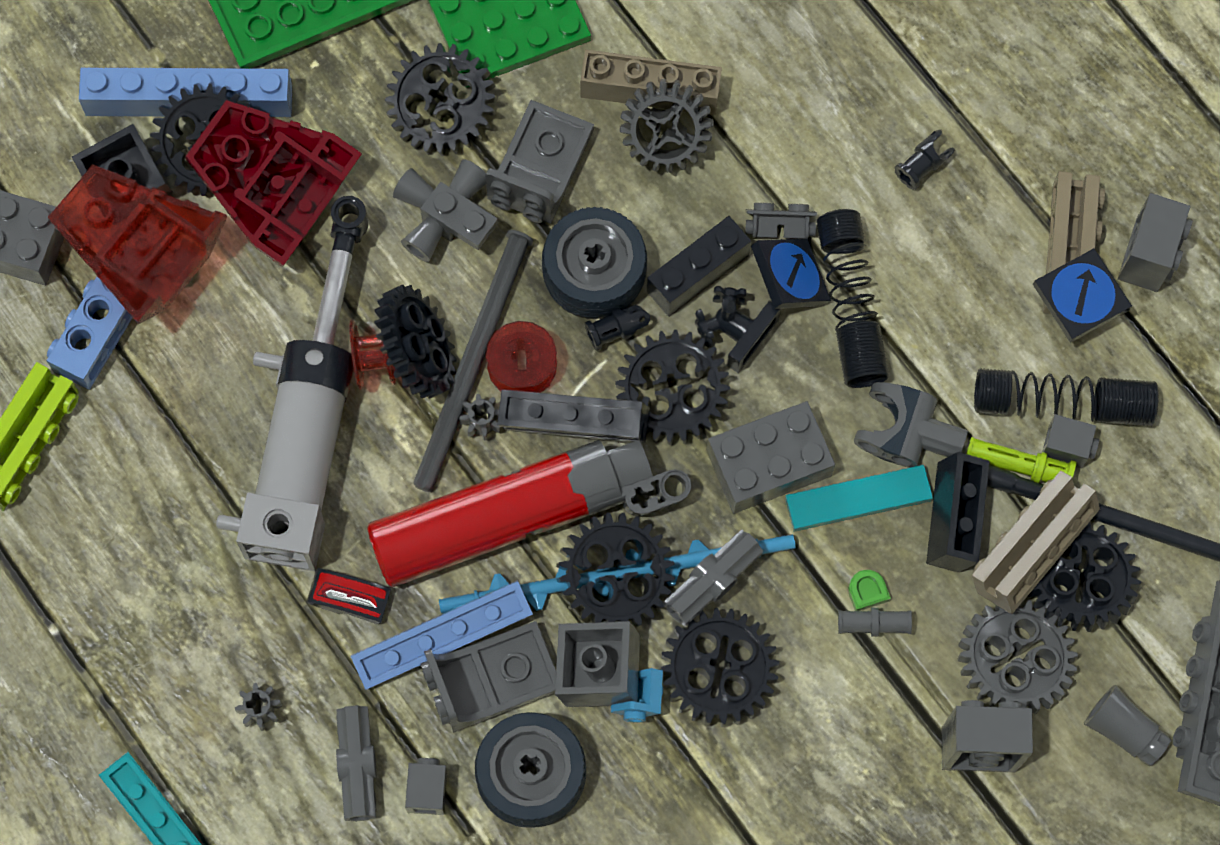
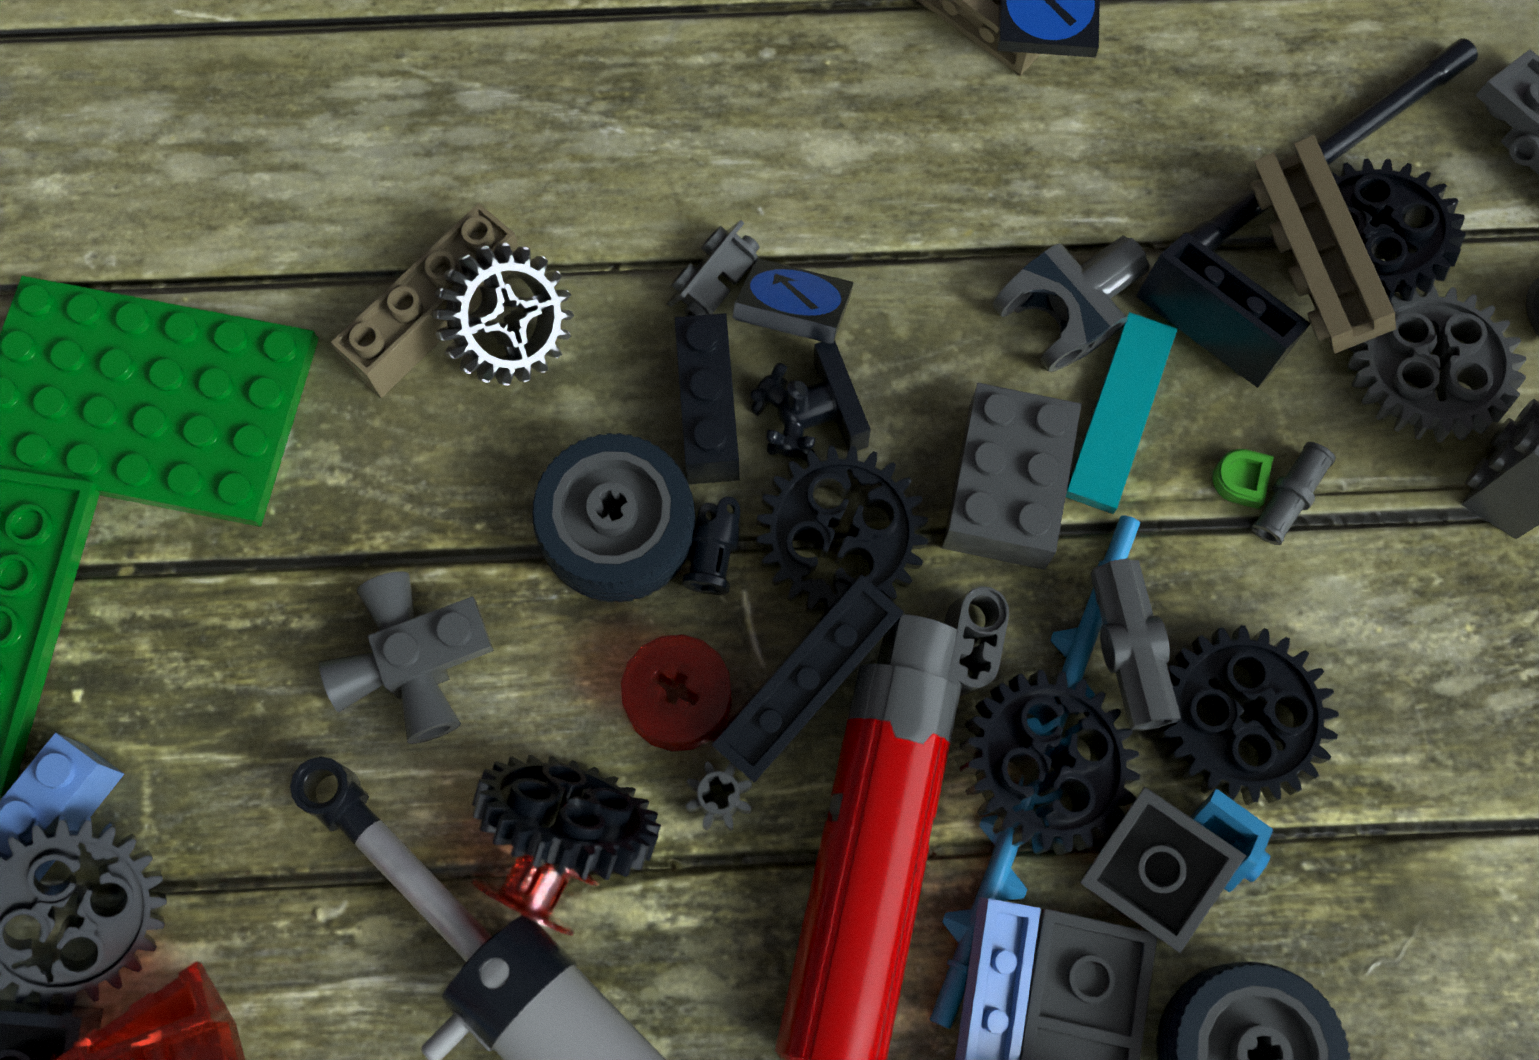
camera: 55 degrees left, 0 degrees up
dark red wedge [185,100,362,267] -> none
black gear [385,43,497,156] -> none
dark grey axle [414,230,534,492] -> none
dark grey bracket [485,100,594,224] -> none
black piece [816,209,889,388] -> none
black piece [894,130,955,190] -> none
lime pin [966,437,1077,483] -> none
black piece [974,368,1159,427] -> none
dark grey brick [1042,414,1099,468] -> none

